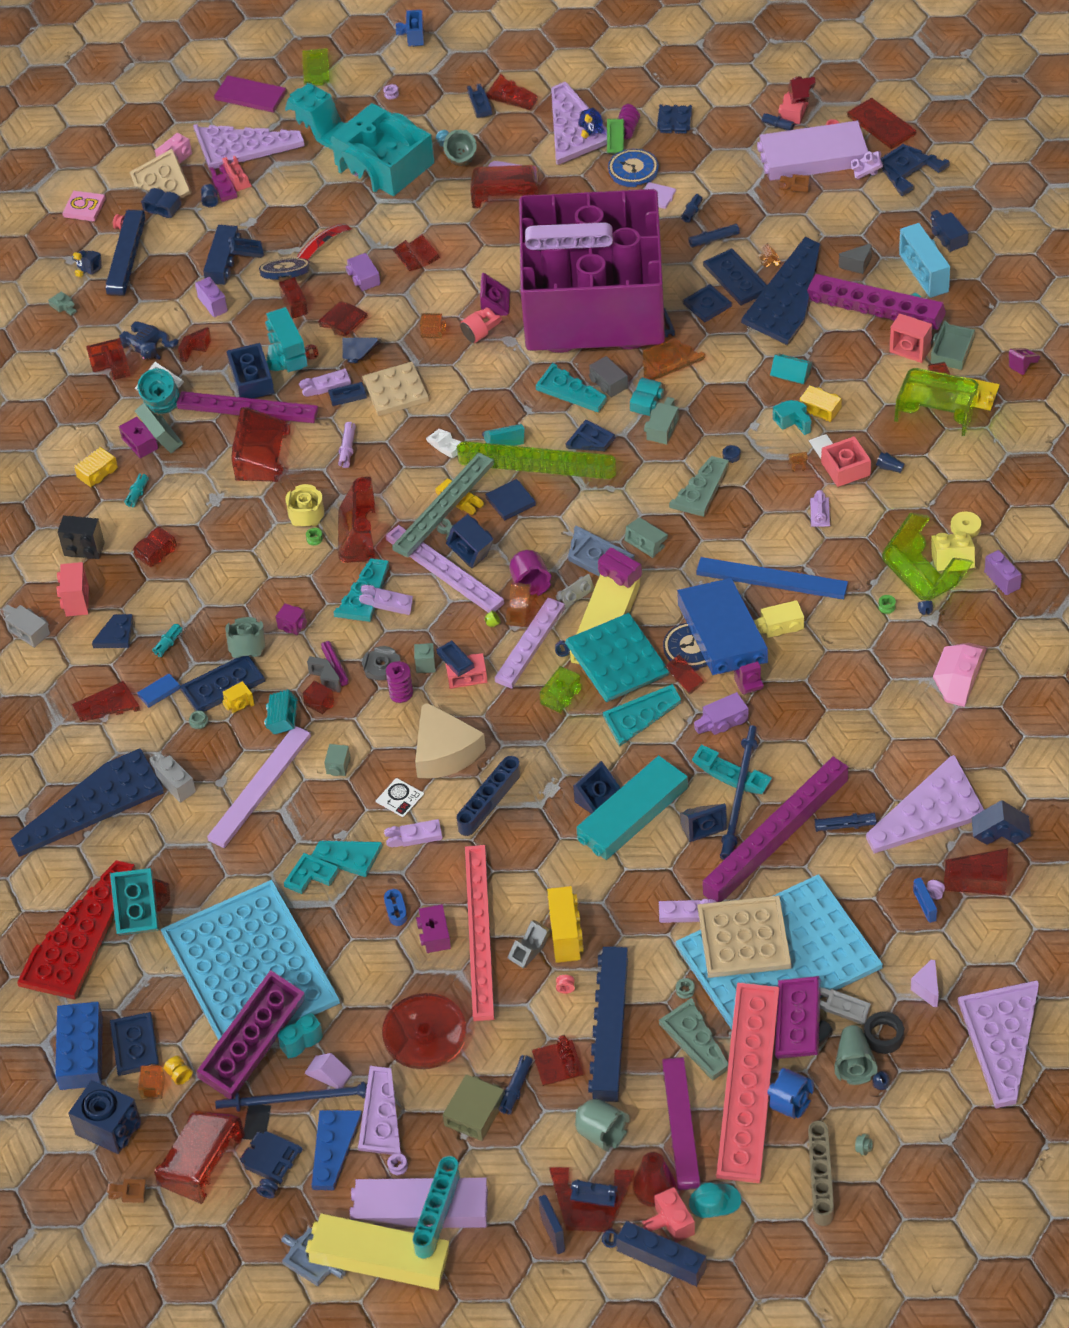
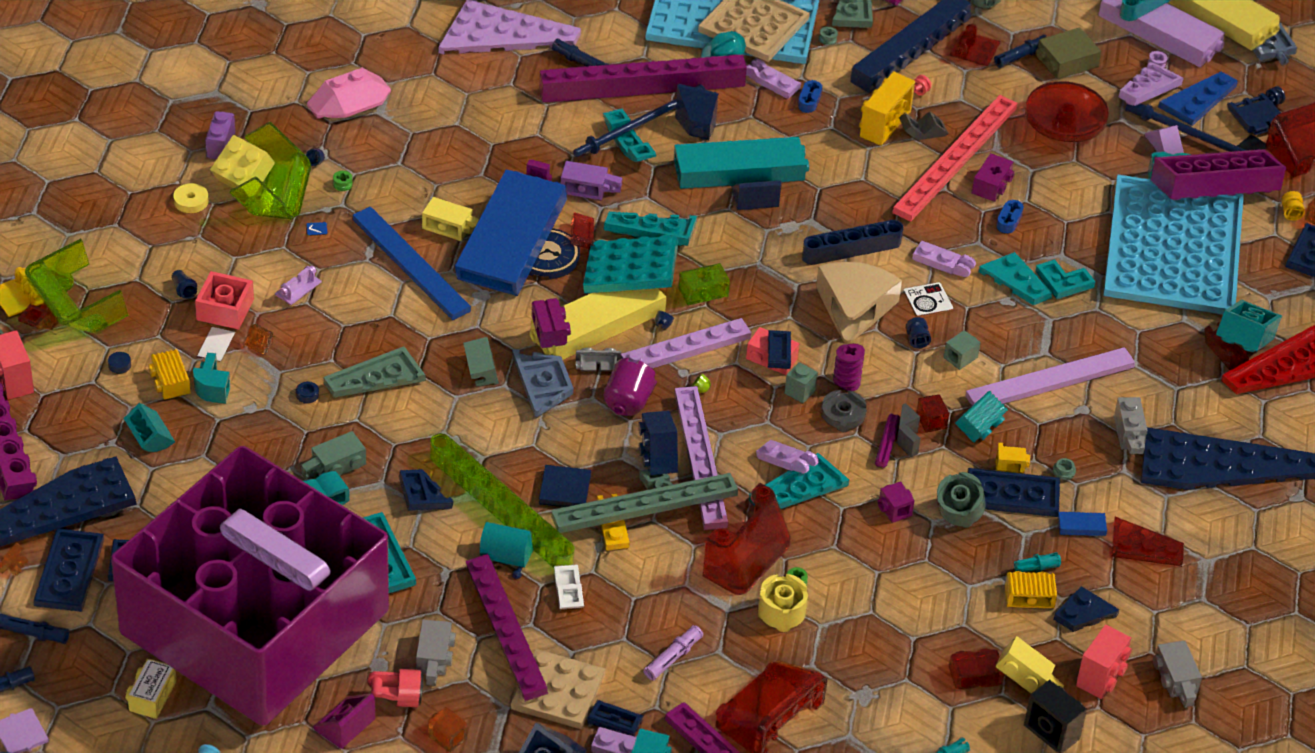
camera: 150 degrees left, 5 degrees down
clear orange brick [506,583,531,627] -> none
none -> dark blue tile [108,352,131,374]
none -> blue sticker [307,222,328,235]
none -> light grey hinge [416,619,456,686]
none -> magenta plate [465,554,548,701]
none -> teal piece [701,31,746,58]
none -> blue beam [798,80,822,113]
none -> dark blue wheel [905,317,931,348]
none -> light yellow hinge [995,636,1064,694]
none -> yellow brick [1005,571,1057,609]

